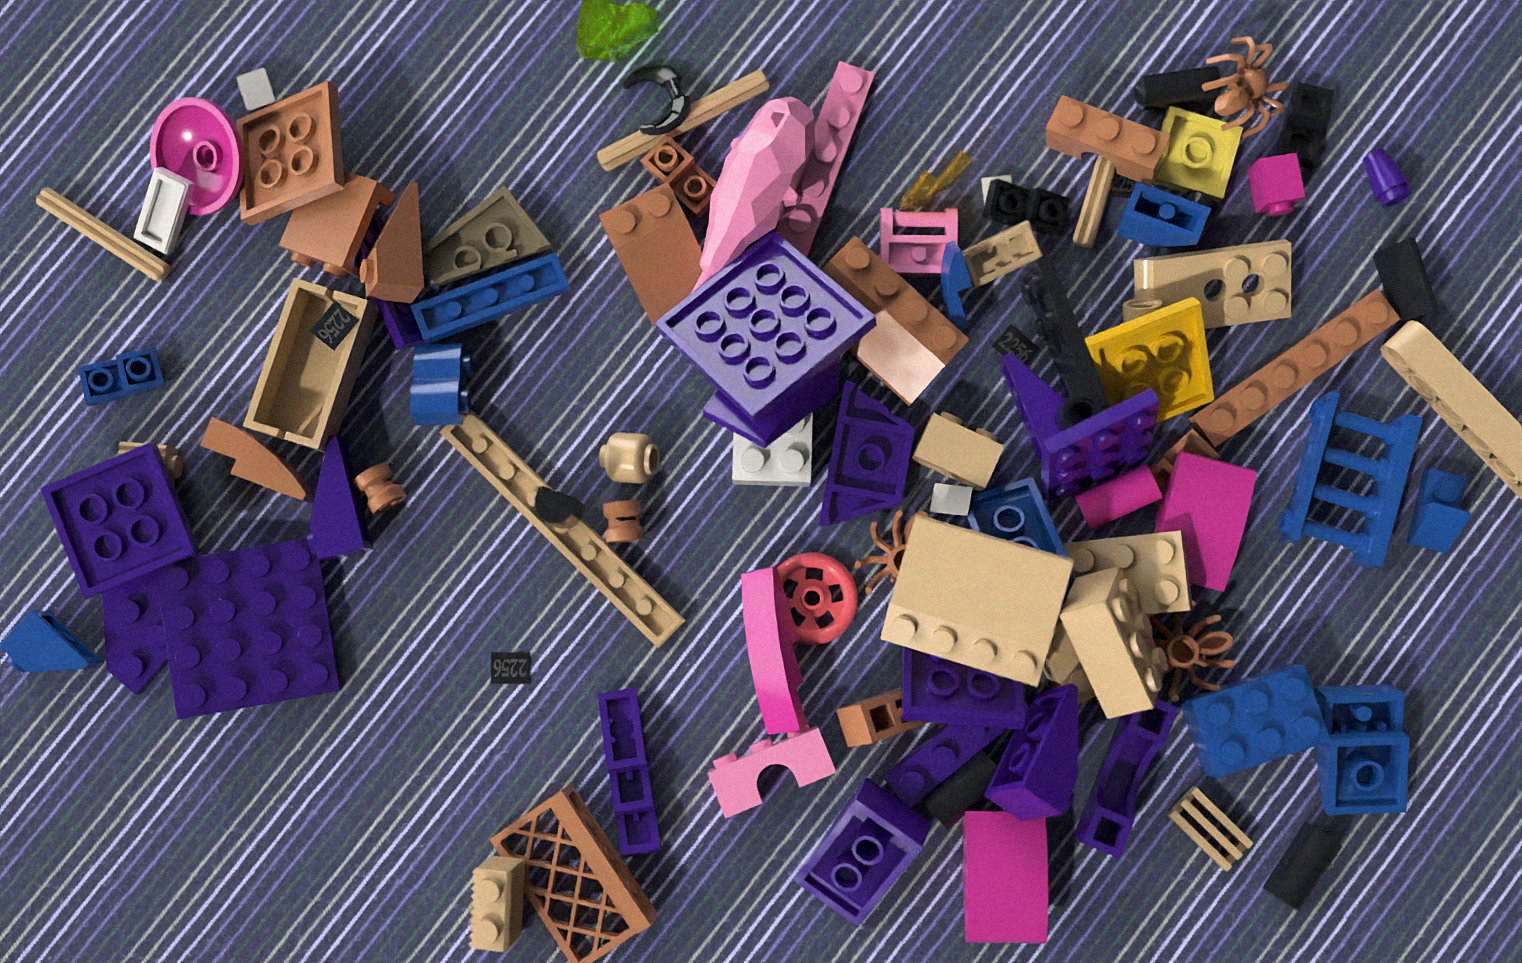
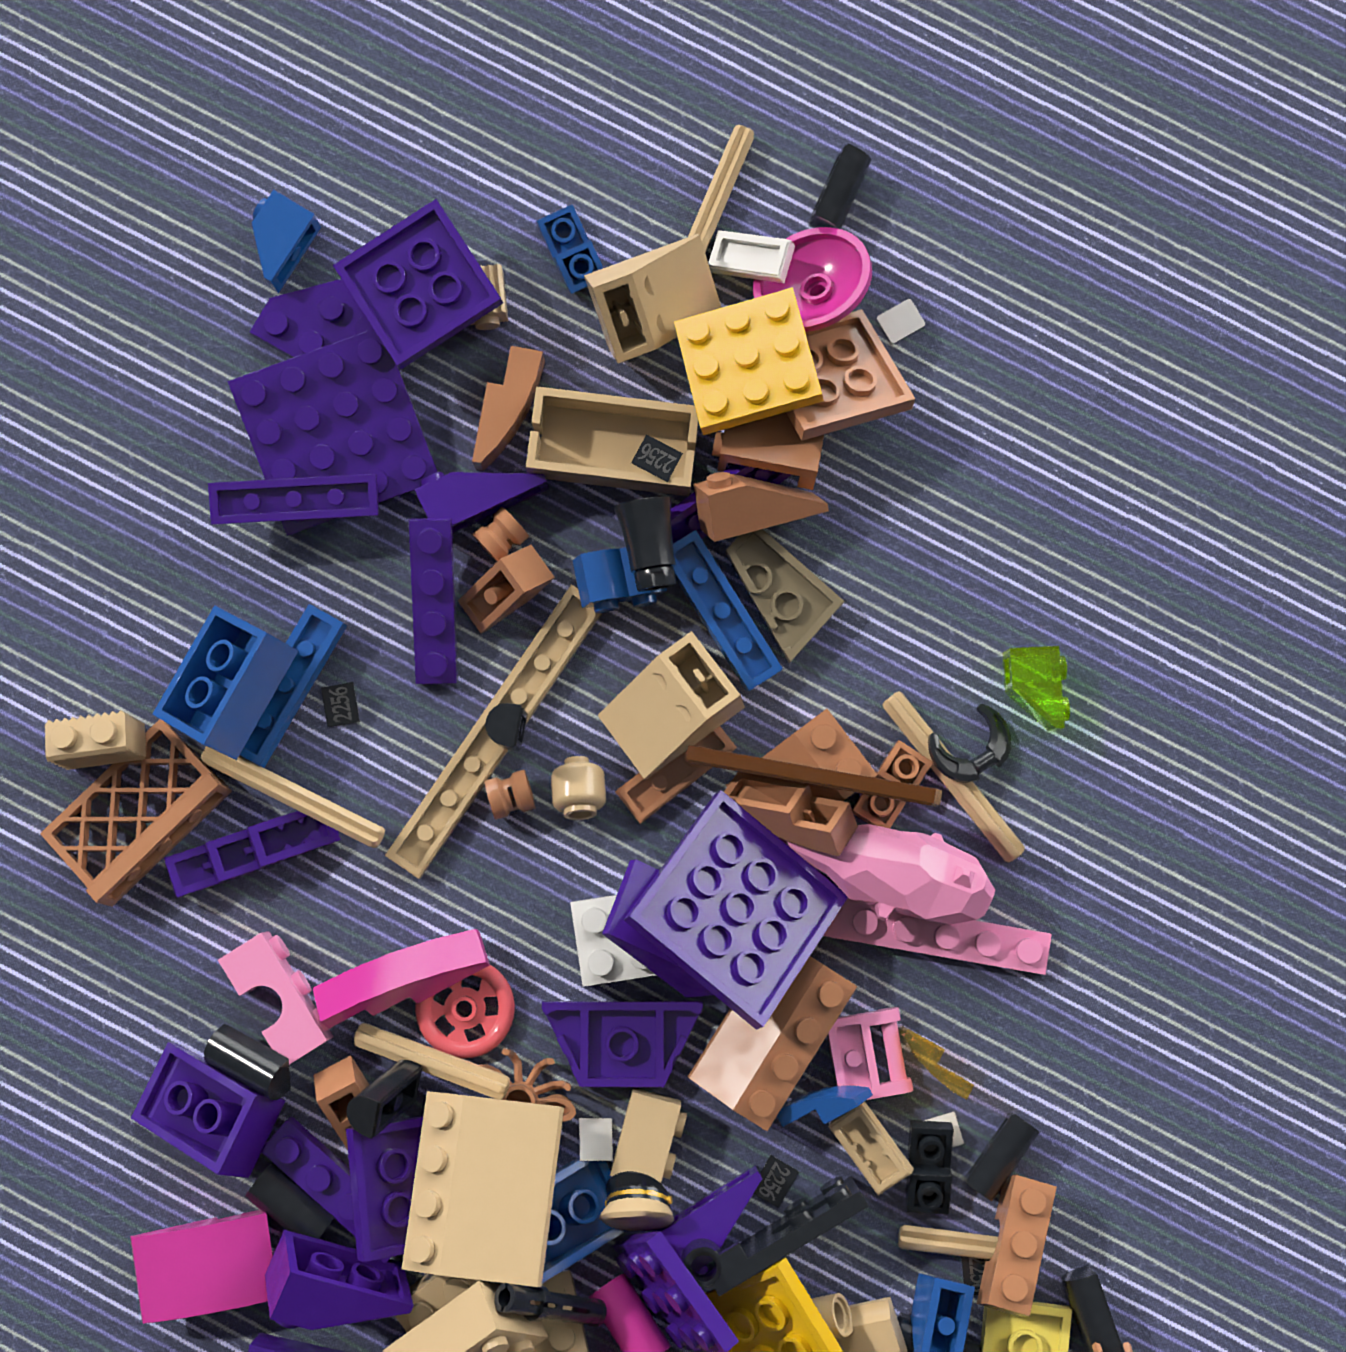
camera: 75 degrees right, 0 degrees up
none -> blue brick [152,605,298,760]
none -> tan axle [201,746,385,848]
none -> black brick [204,1024,291,1100]
none -> dark purple plate [208,474,379,525]
none -> blue plate [240,604,347,768]
none -> black brick [347,1060,422,1139]
none -> tan axle [354,1023,510,1100]
none -> dark purple plate [409,518,458,684]
none -> nougat slope [458,545,555,633]
none -> black pin [494,1283,607,1327]
none -> tan slope [584,234,722,363]
none -> tan slope [598,631,745,780]
none -> piece [599,1171,674,1231]
none -> black plant [614,497,676,592]
none -> nougat tile [615,726,737,824]
none -> yellow plate [674,287,824,435]
none -> reddish brown tile [686,745,942,807]
none -> nougat slope [724,772,858,856]
none -> black brick [808,143,871,229]
none -> black brick [964,1112,1040,1201]

